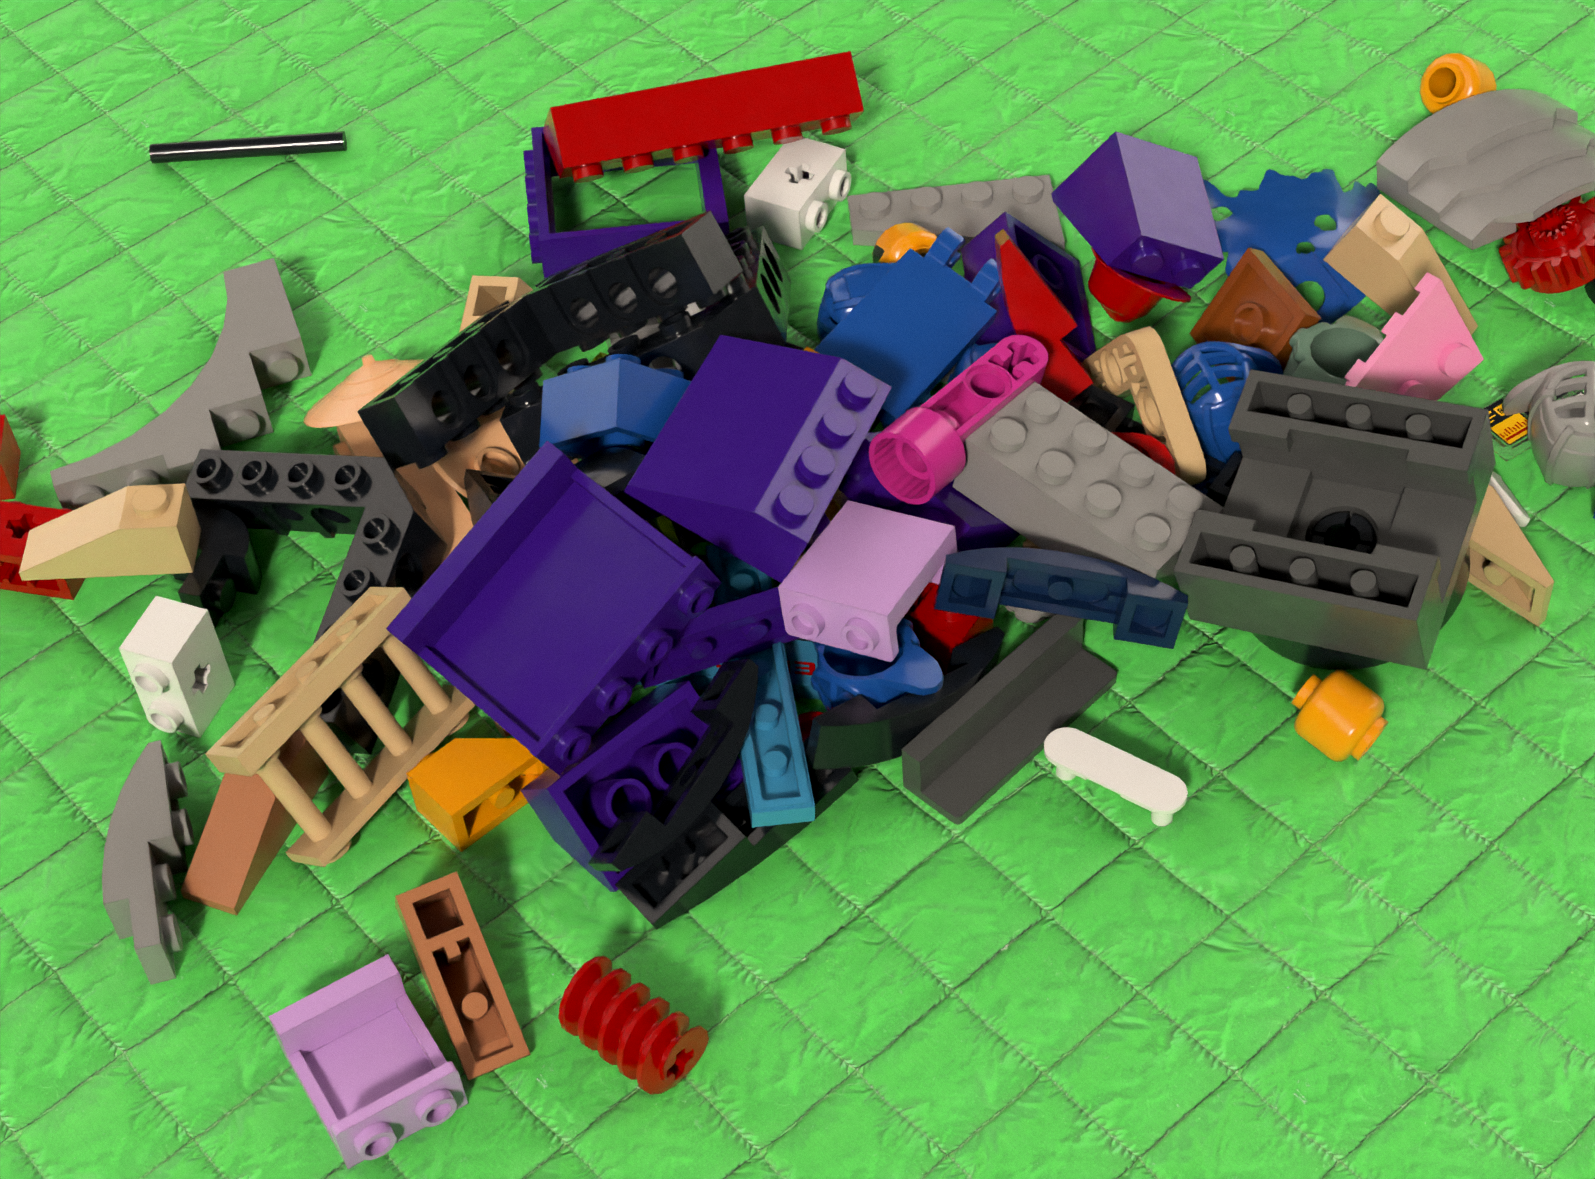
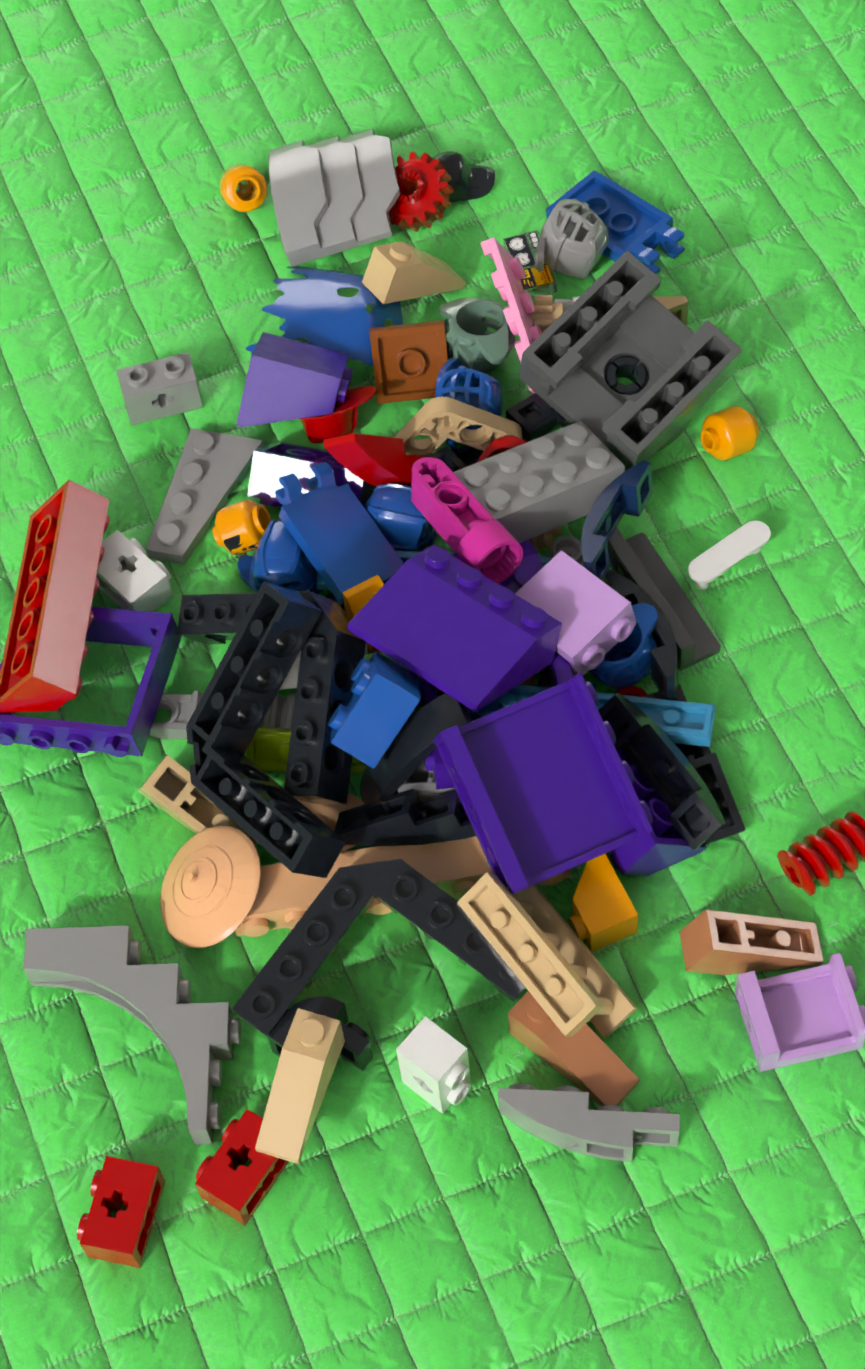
camera: 70 degrees left, 10 degrees up
none -> light grey brick [116,352,203,426]

